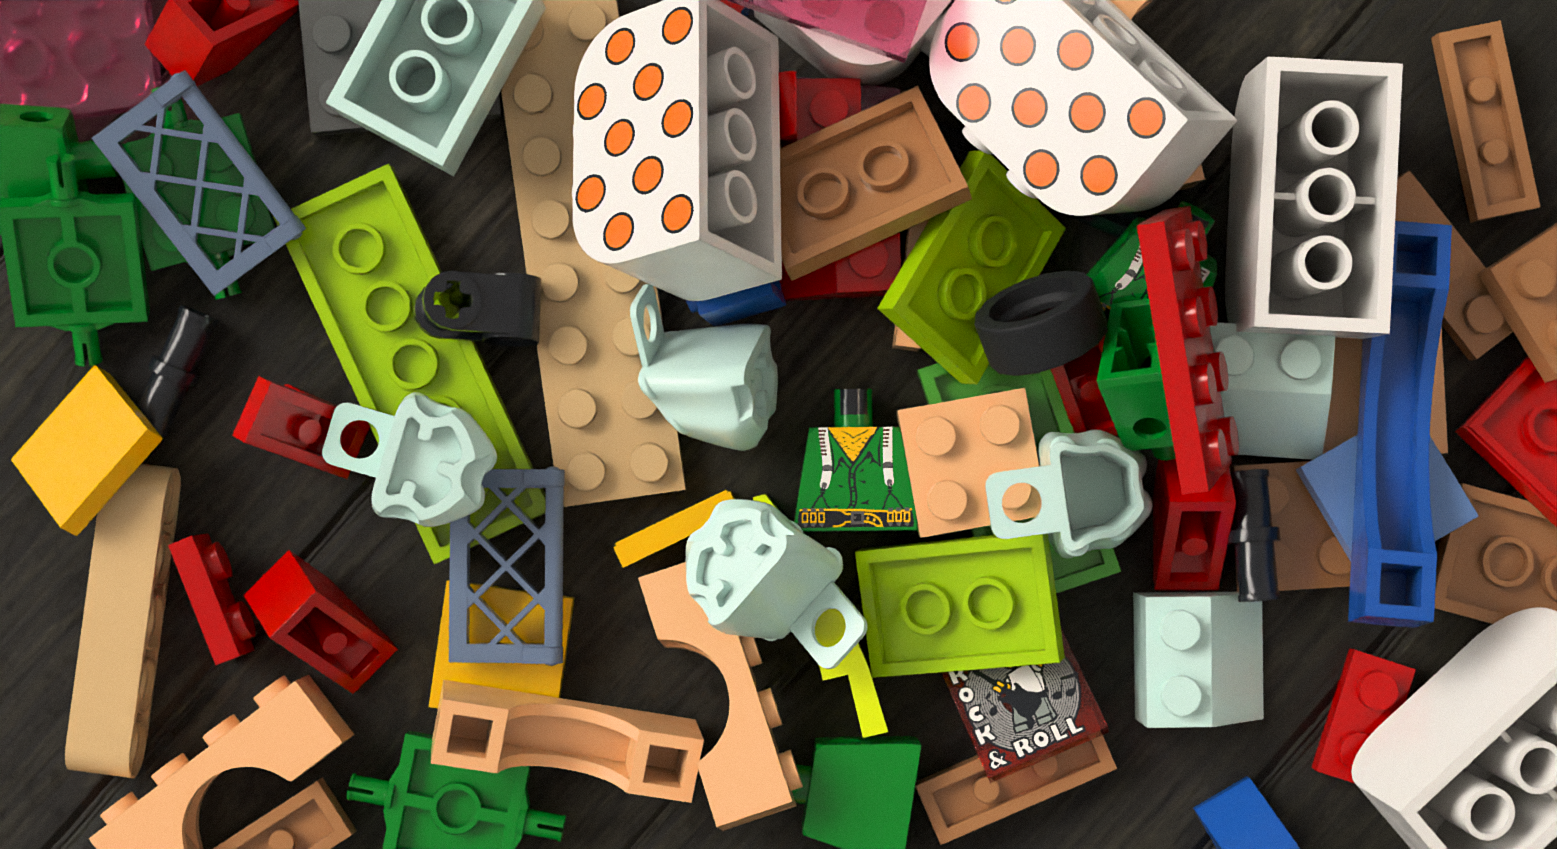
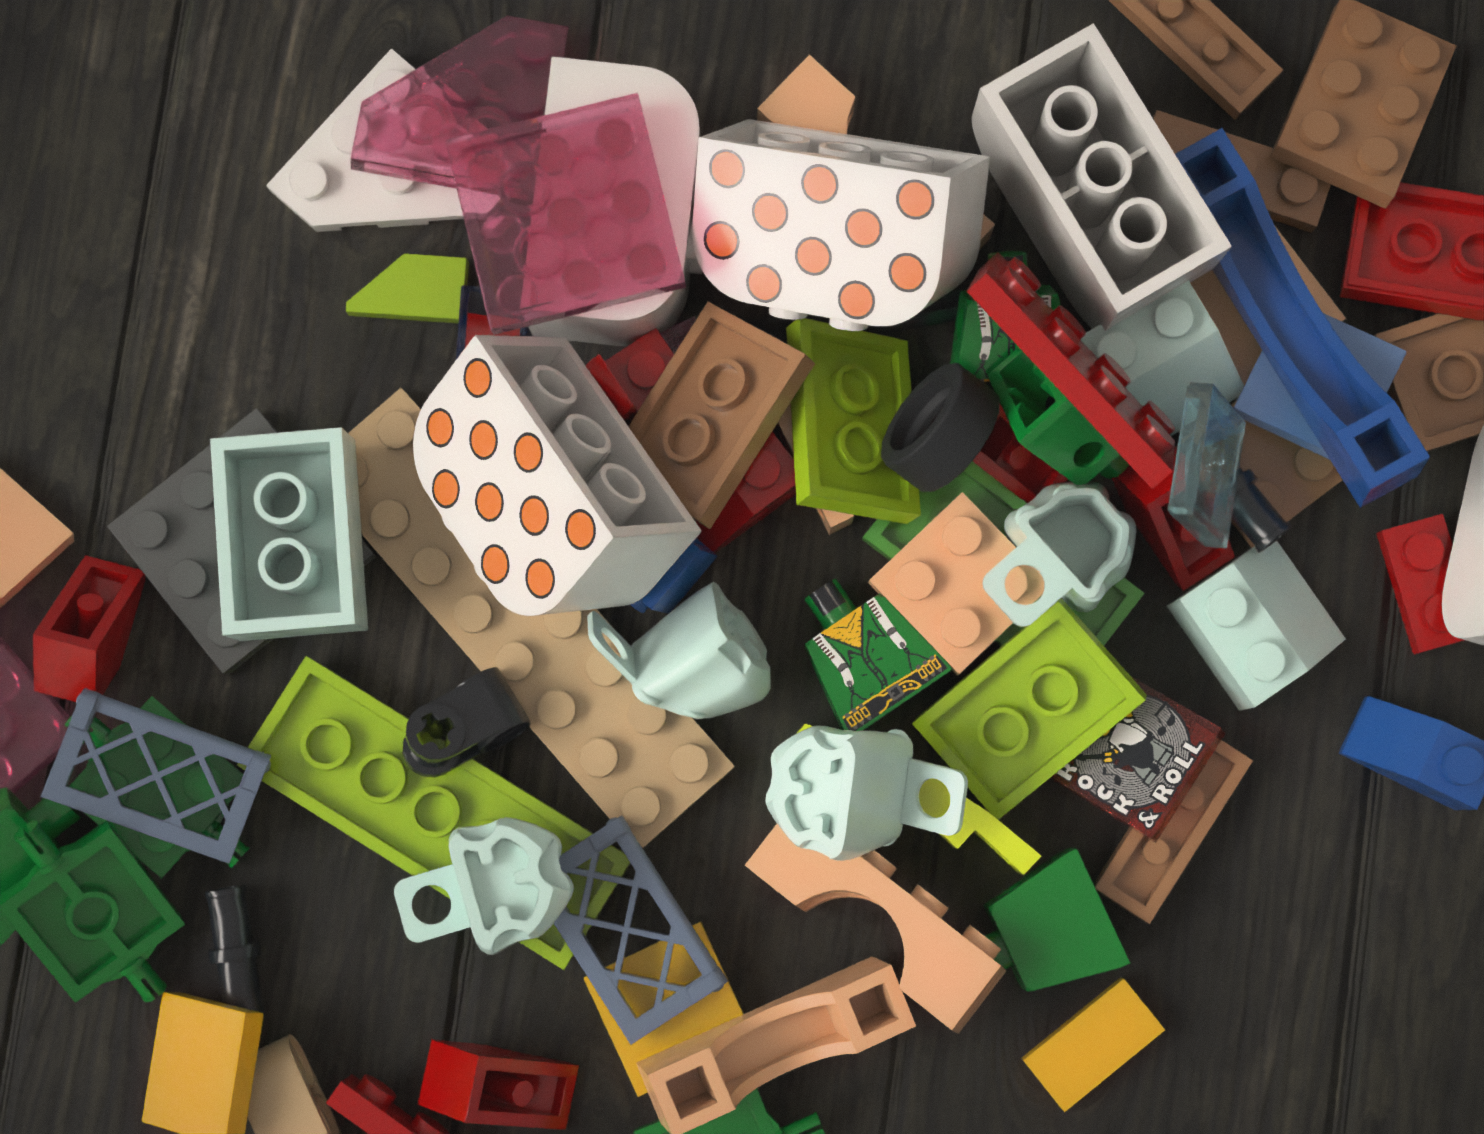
camera: 30 degrees left, 5 degrees down
red slope [232,376,370,479] -> none
yellow tile [613,490,735,568] -> none
none -> clear light blue tile [1168,382,1246,548]

